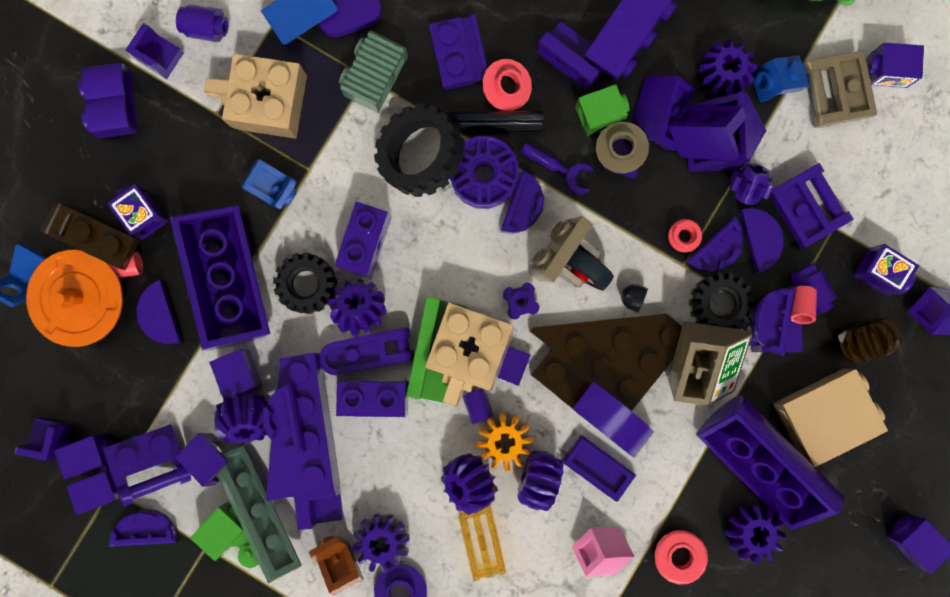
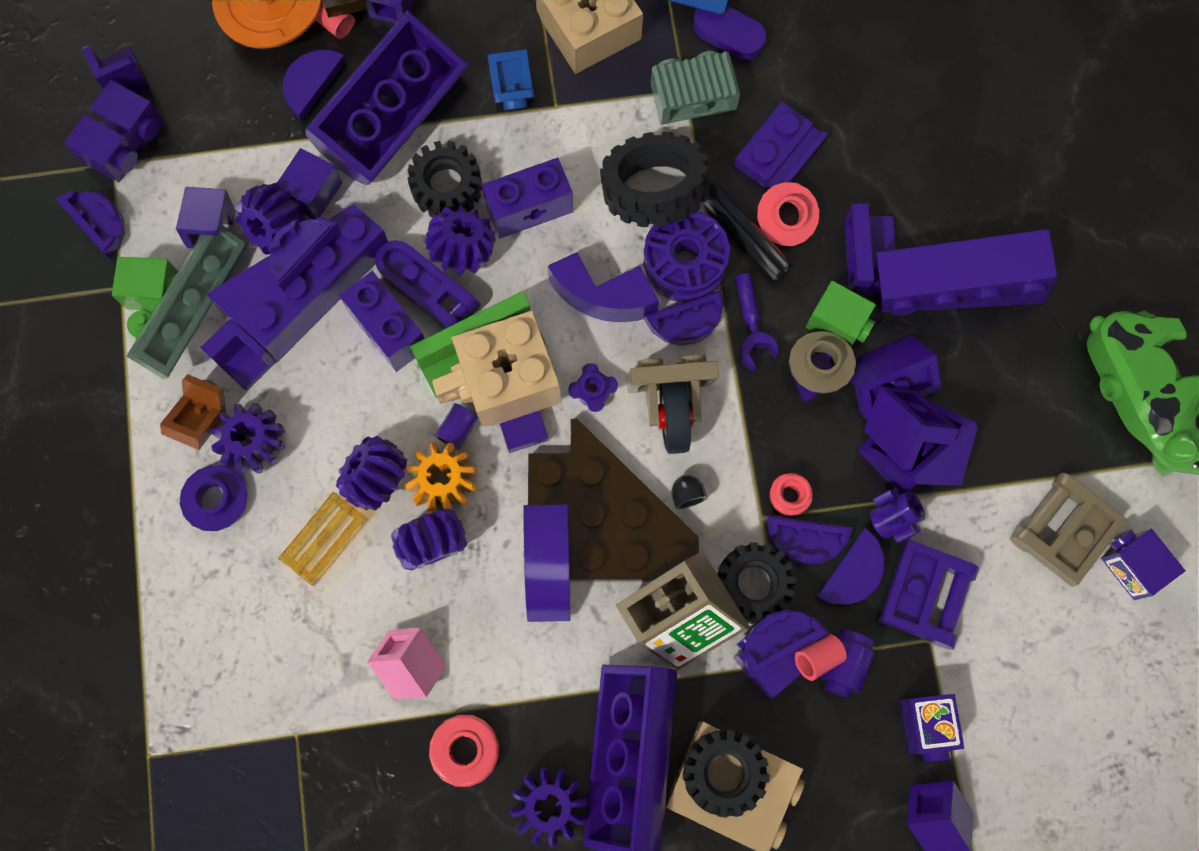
camera: 45 degrees right, 10 degrees down
dark purple plate [102,424,191,507] -> none
dark purple tile [562,434,636,502] -> none
dark purple gear [698,39,758,96] -> none
blue bracket [752,55,810,102] -> none
dark brown gear [838,316,902,363] -> none
none -> dark purple brick [548,252,659,322]
none -> black tyre [682,730,770,818]

